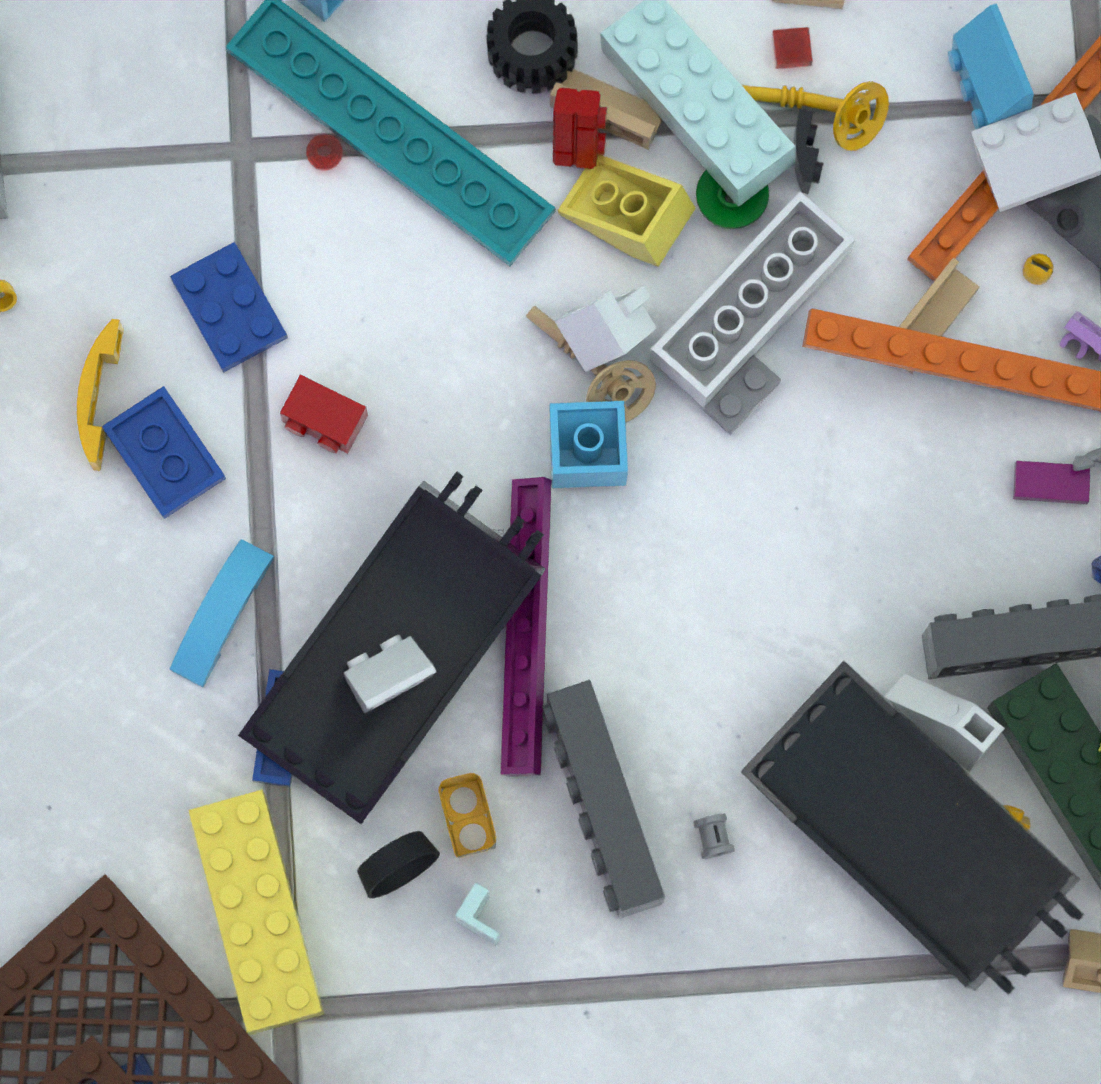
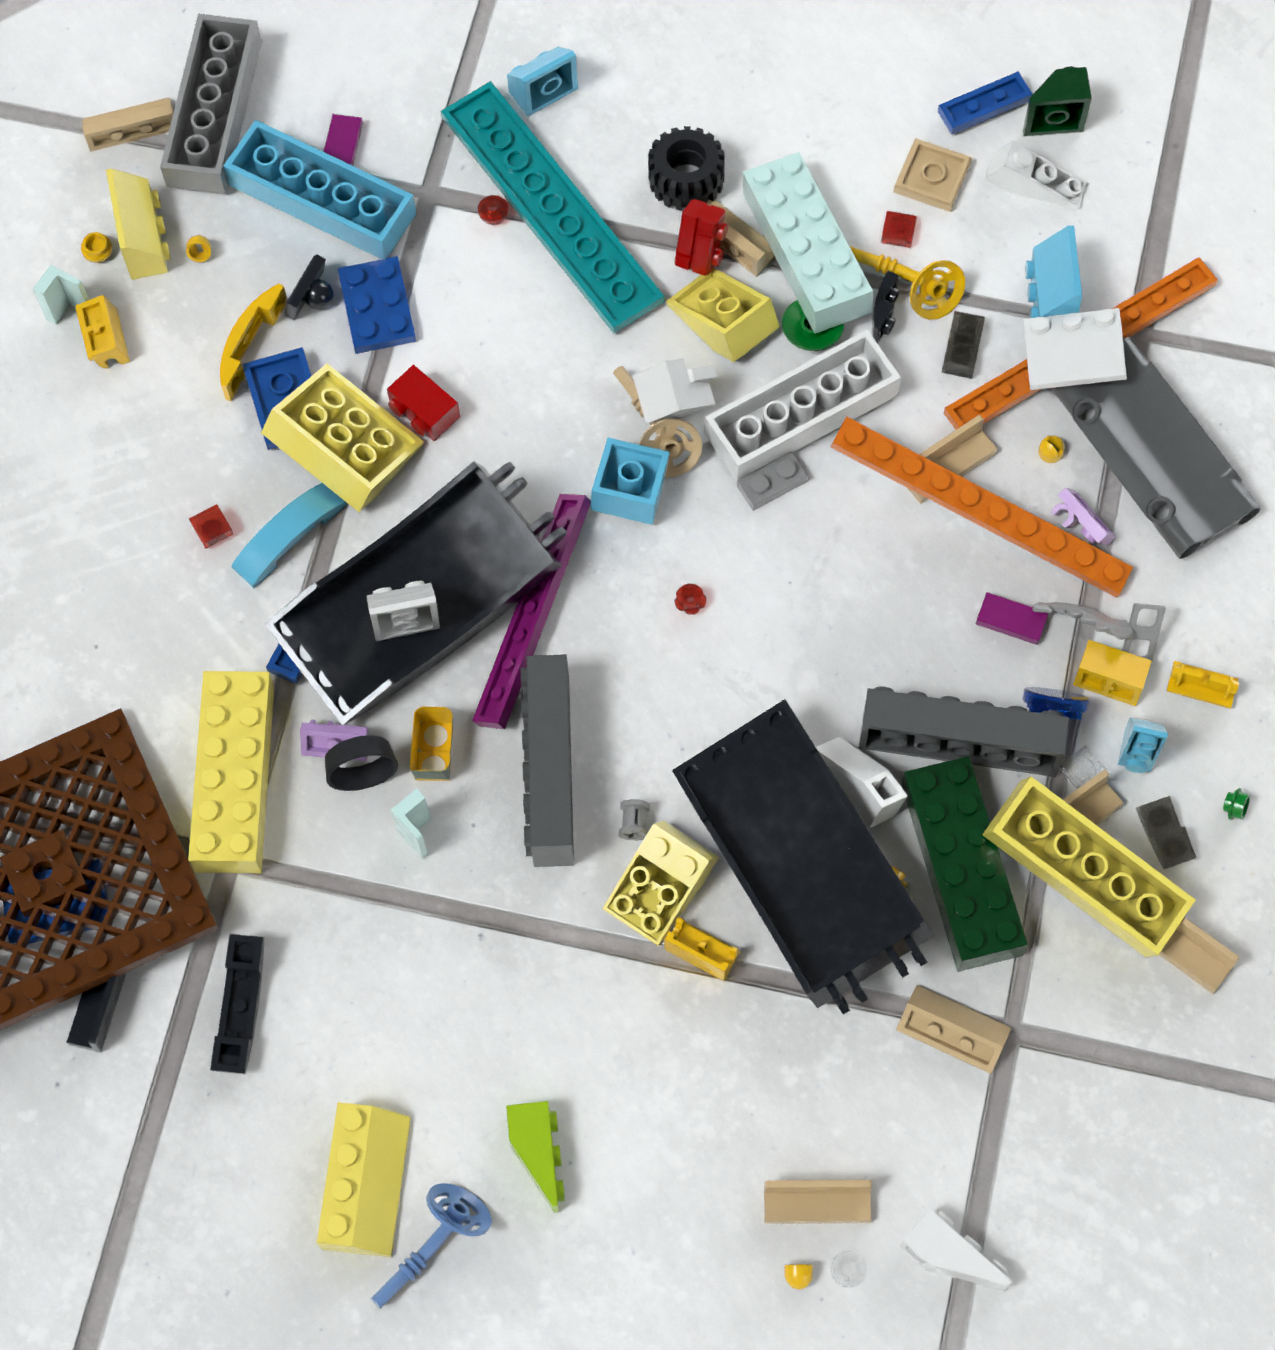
camera: 20 degrees right, 10 degrees down
none -> clear red plate [189,504,233,549]
none -> medium azure brick [223,120,416,259]
none -> light yellow slope [261,364,424,512]
none -> black tile [285,254,334,321]
none -> lavender plate [300,719,368,761]
none -> magenta tile [323,114,363,166]
none -> light yellow slope [603,821,719,946]
none -> yellow hinge [664,917,740,982]
none -> clear red plate [674,583,706,615]
none -> clear smoke slope [941,311,985,379]

